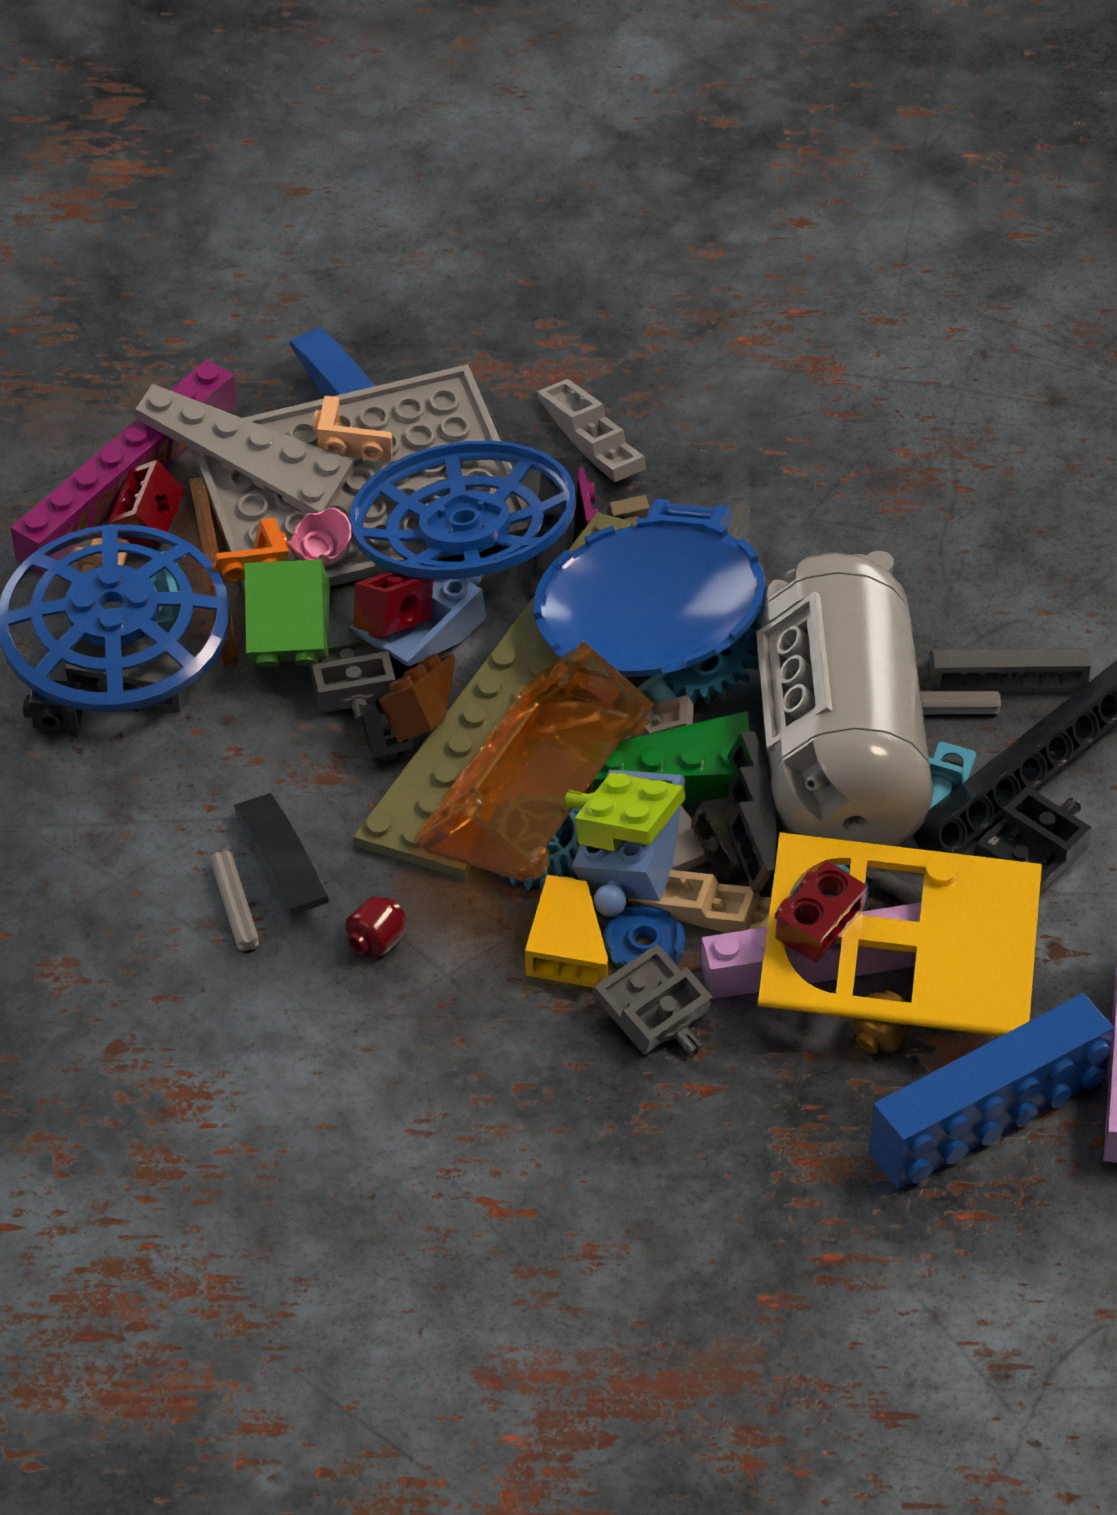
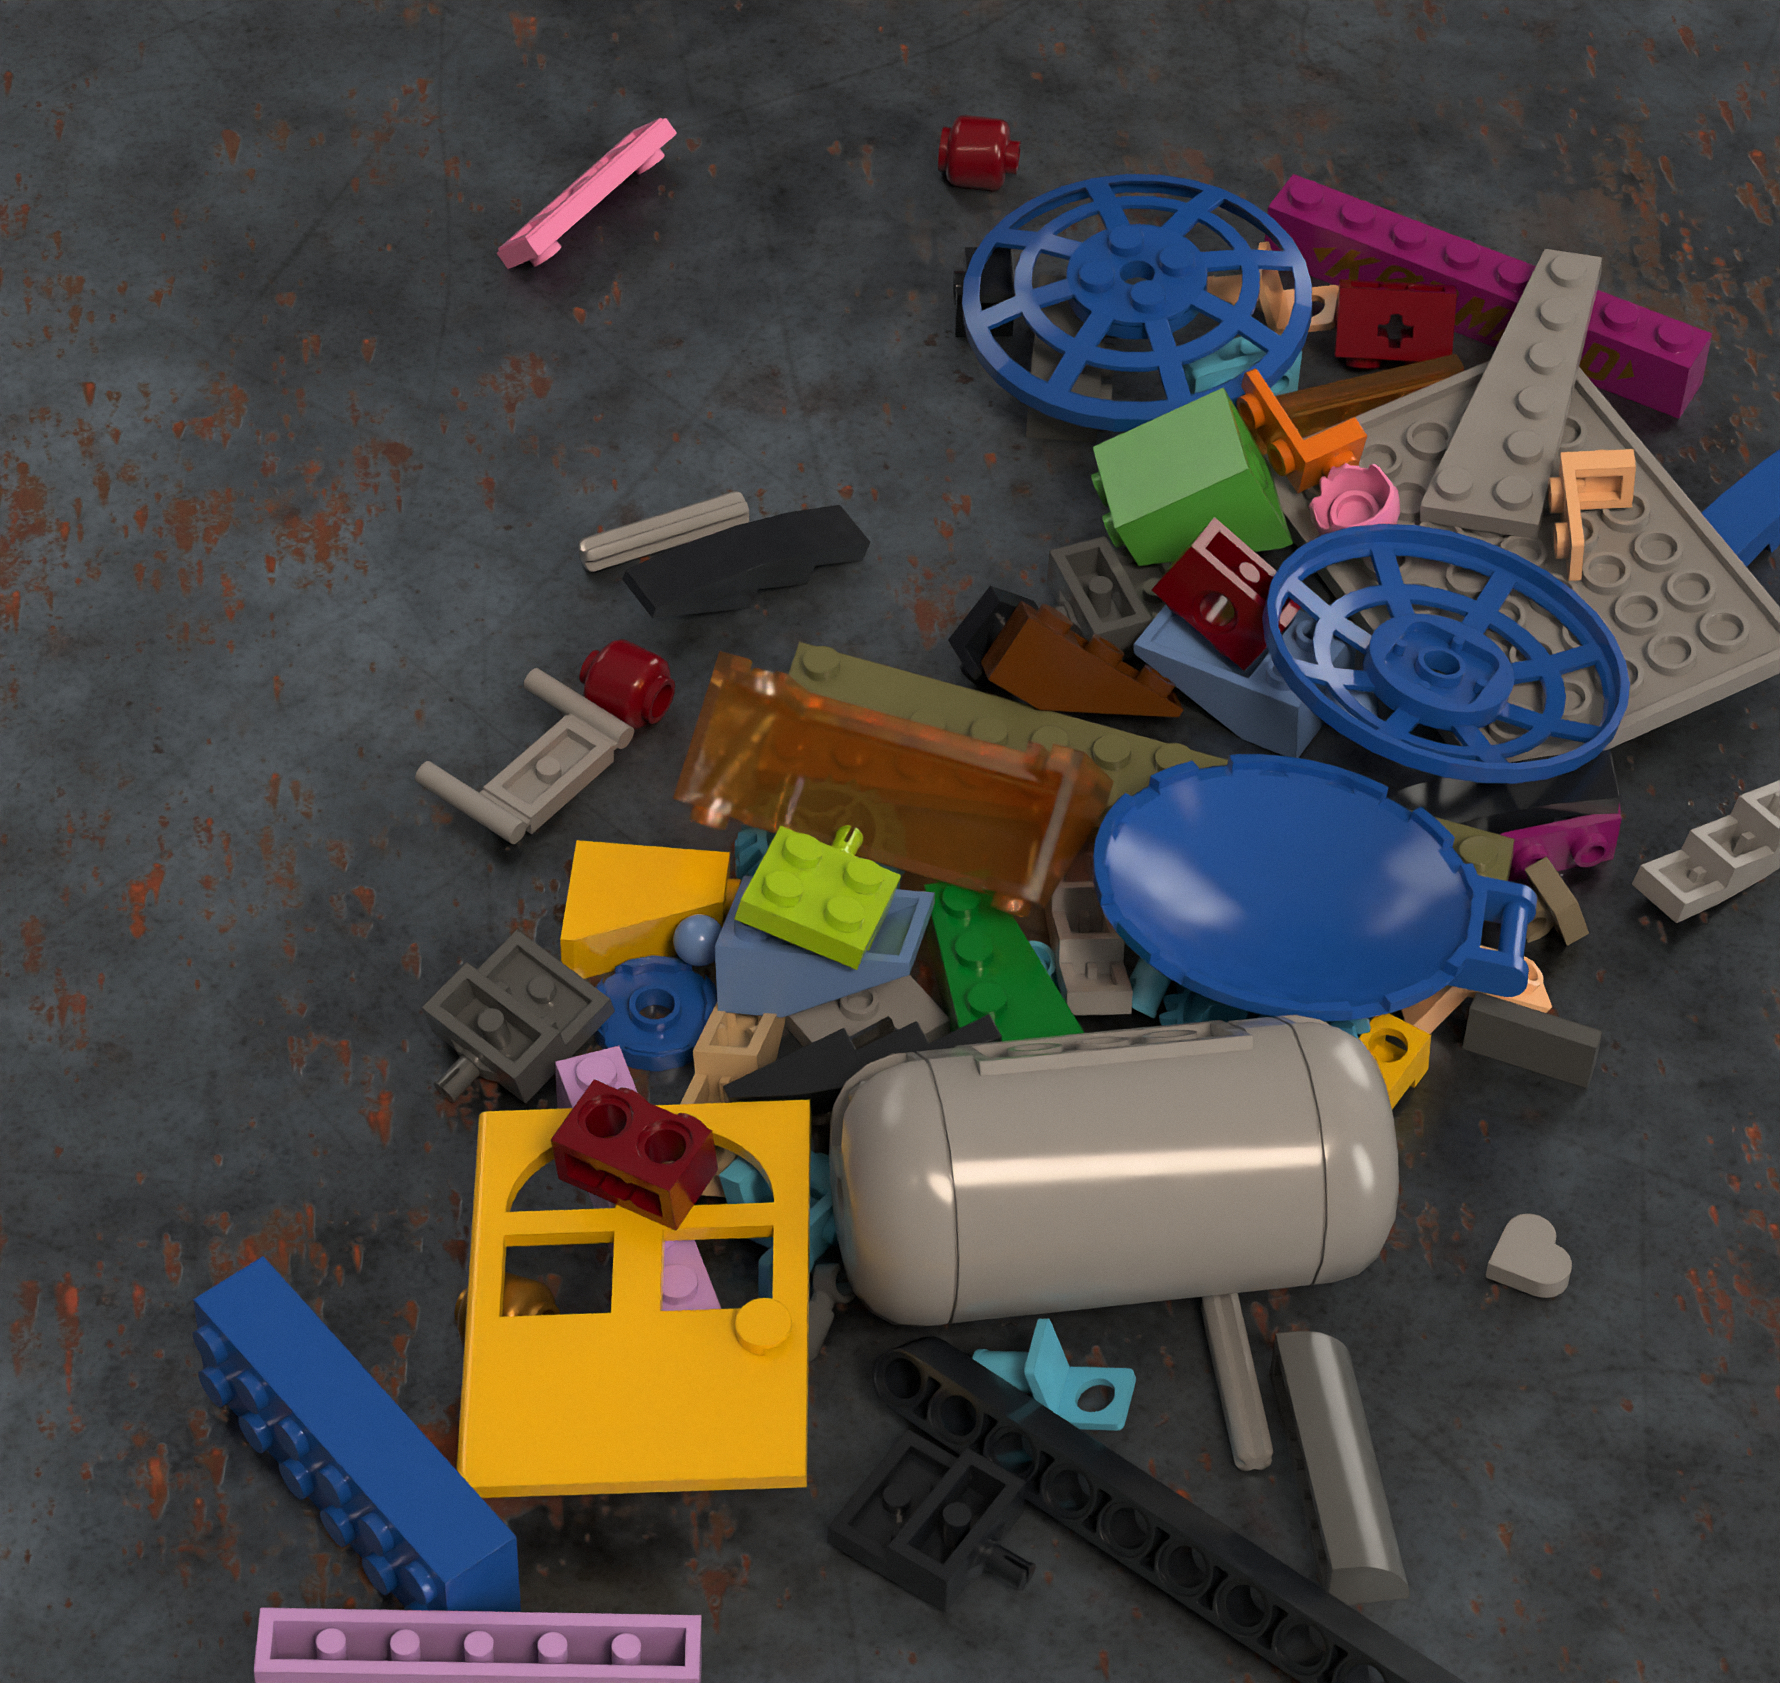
camera: 80 degrees right, 0 degrees up
none -> light grey plate [415,668,634,844]

